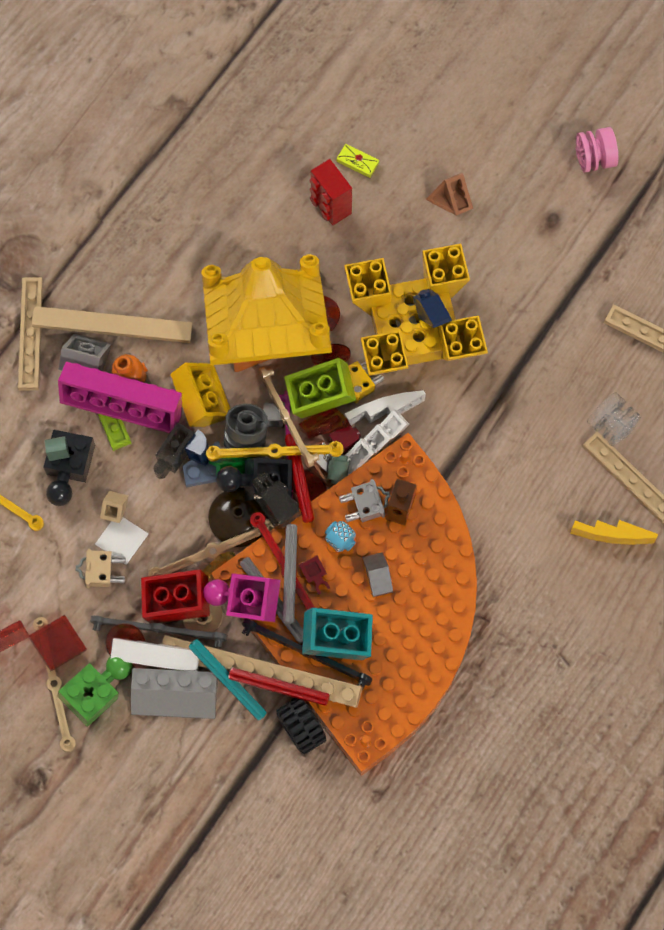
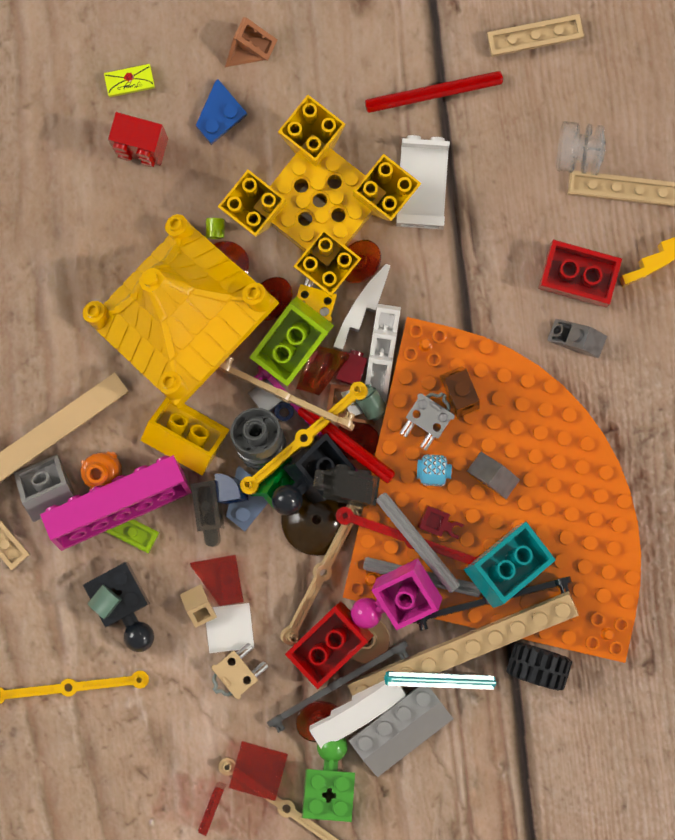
camera: 40 degrees left, 15 degrees up
clear yellow tile [203,551,236,578] -> none
red axle [228,668,330,706] -> none
dark blue slope [413,289,452,328] -> none
none -> clear red wing [190,555,244,606]
none -> blue wing [196,79,247,145]
none -> lime hose [206,218,225,240]
none -> clear blue hose [274,402,294,422]
none -> clear red dish [345,240,381,283]
none -> red axle [365,71,503,113]
none -> white panel [396,135,450,230]
none -> red brick [538,239,622,308]
none -> flat silver slope [547,319,607,358]

